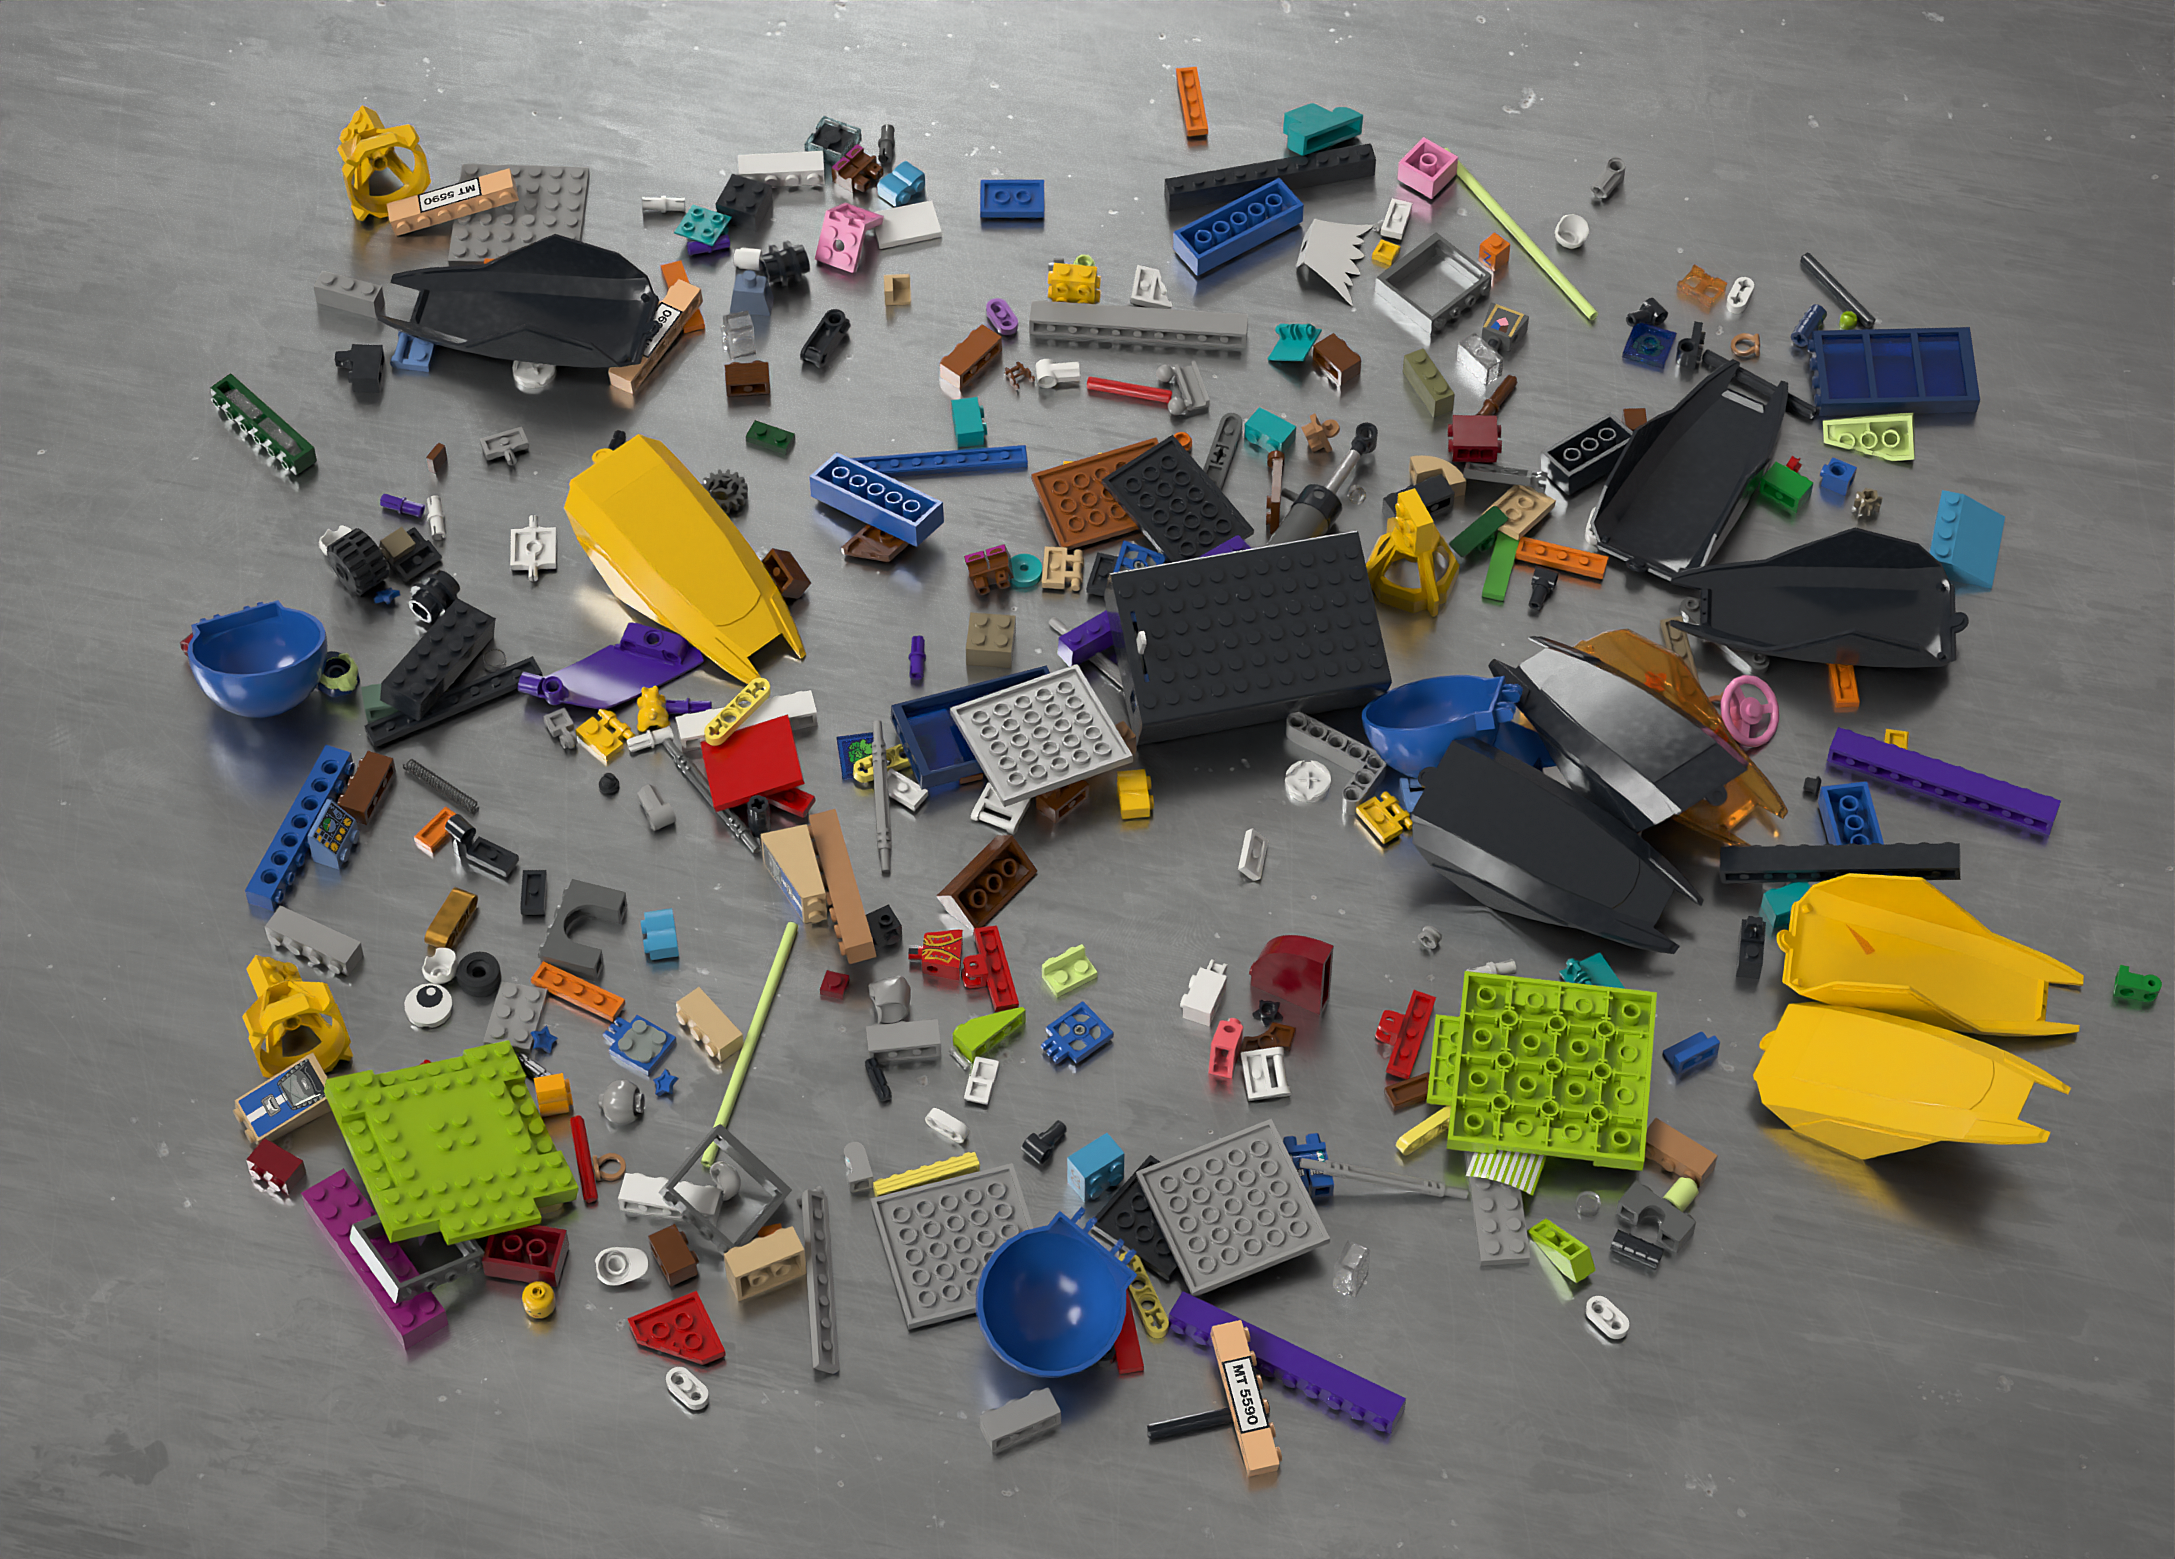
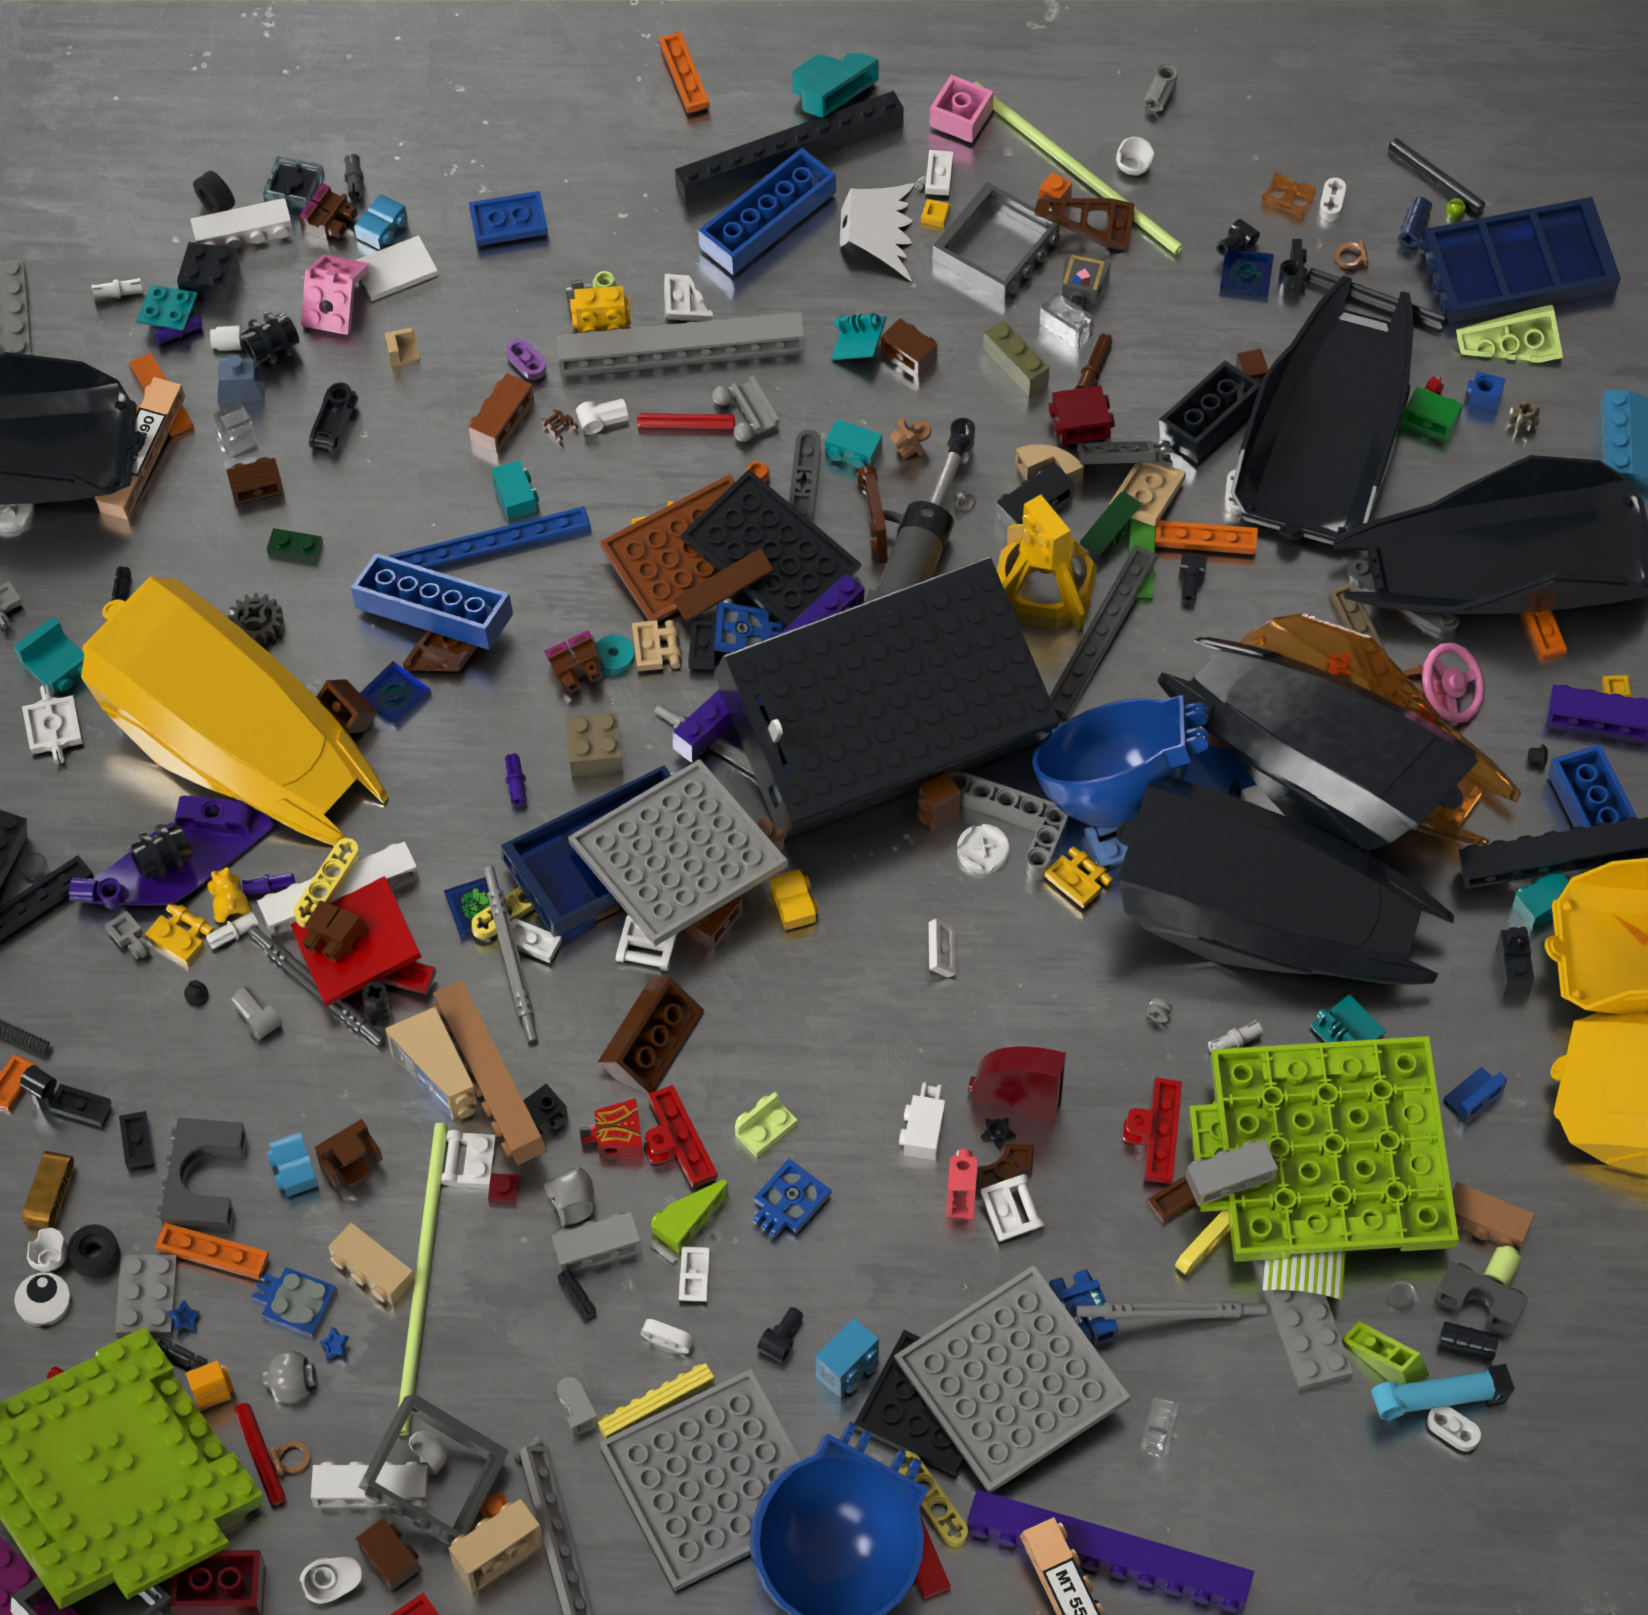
camera: 10 degrees left, 5 degrees up
none -> teal panel [14,616,84,697]
none -> black piece [129,823,193,881]
none -> black tyre [193,170,235,214]
none -> reddish brown hips [302,900,369,962]
none -> reddish brown panel [315,1119,383,1188]
none -> clear blue tile [360,661,431,727]
none -> white plate [441,1130,496,1189]
none -> reddish brown tile [673,548,774,623]
none -> reddish brown brick [917,772,960,831]
none -> reddish brown plate [1035,197,1135,252]
none -> dark grey tile [1049,545,1158,720]
none -> light grey brick [1185,1139,1278,1206]
none -> medium azure piece [1371,1364,1515,1420]

